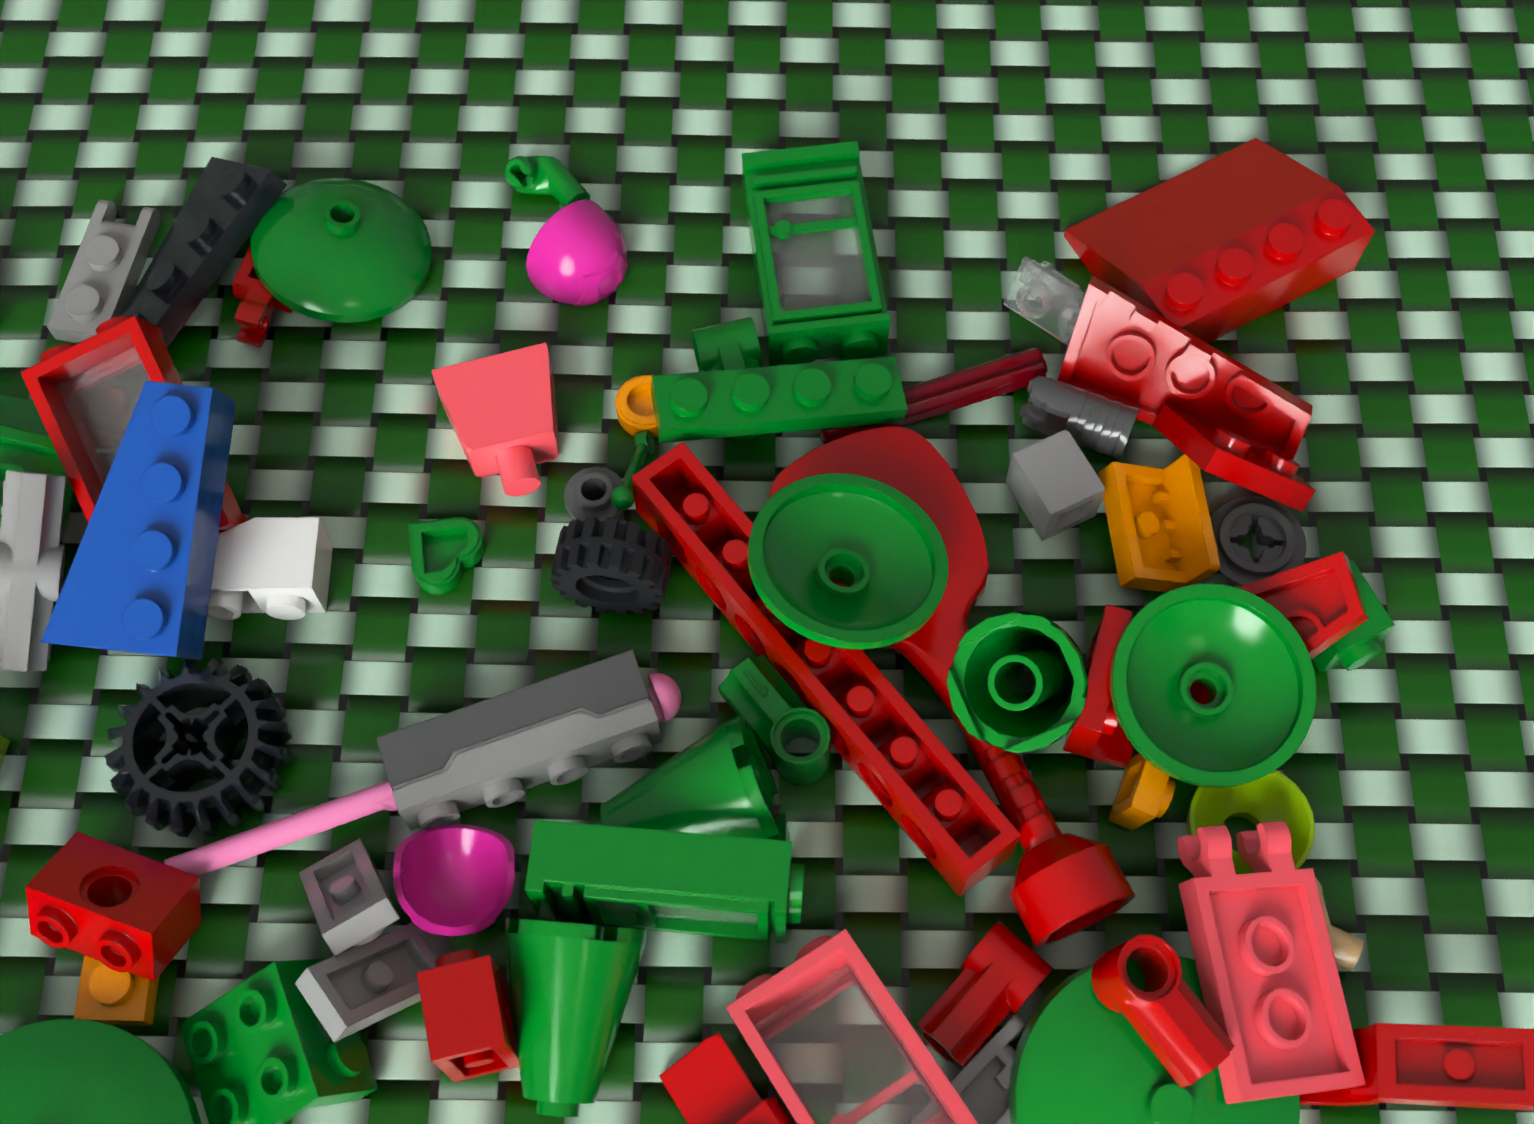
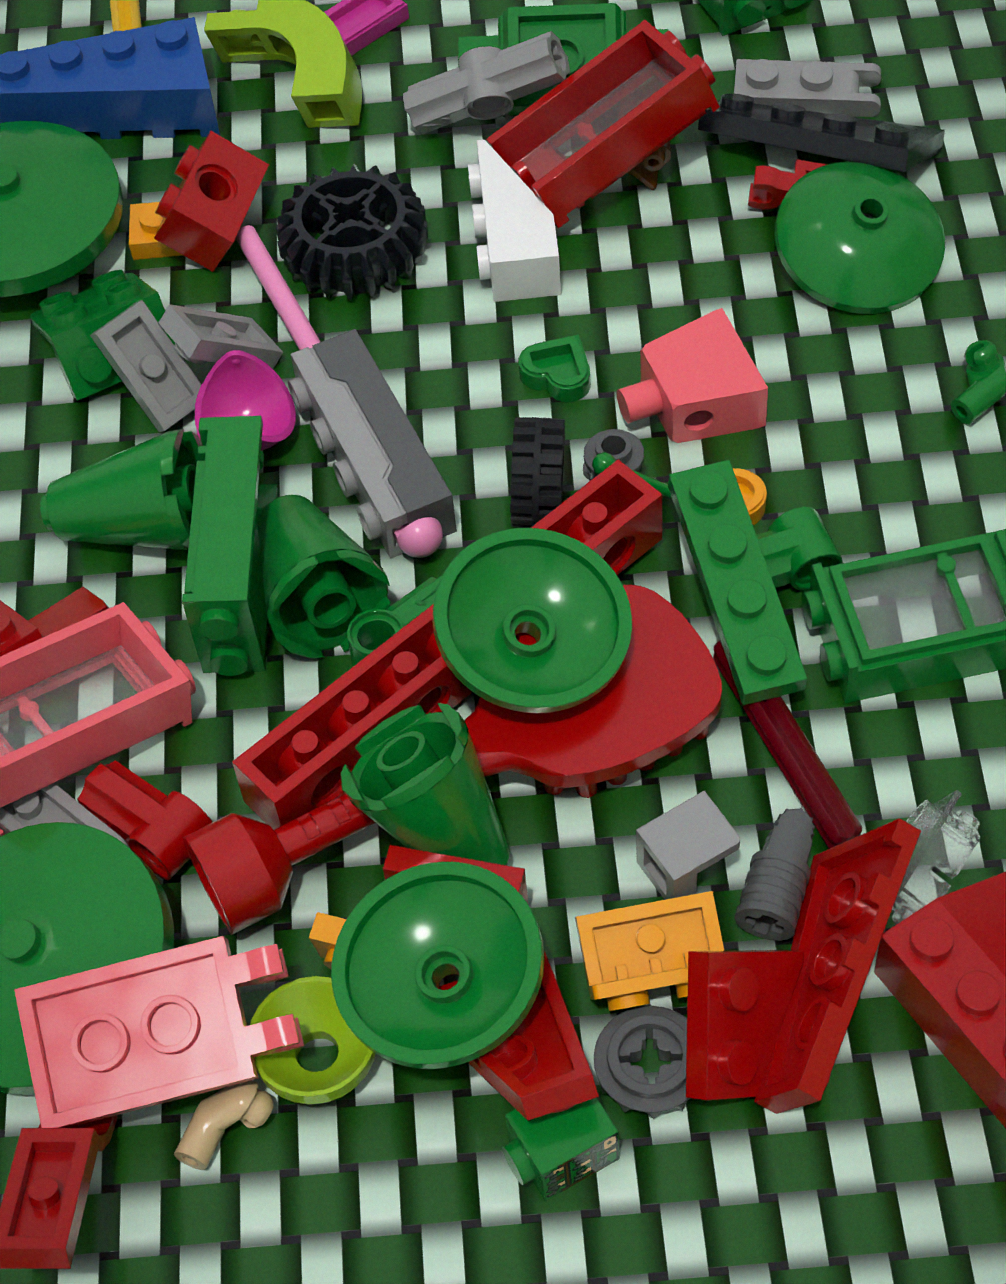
camera: 90 degrees right, 10 degrees down
blue wedge [41,381,236,660] -> none
red brick [417,950,519,1082] -> none
dark pink helmet [526,200,628,306] -> none
red piece [1091,935,1235,1088] -> none

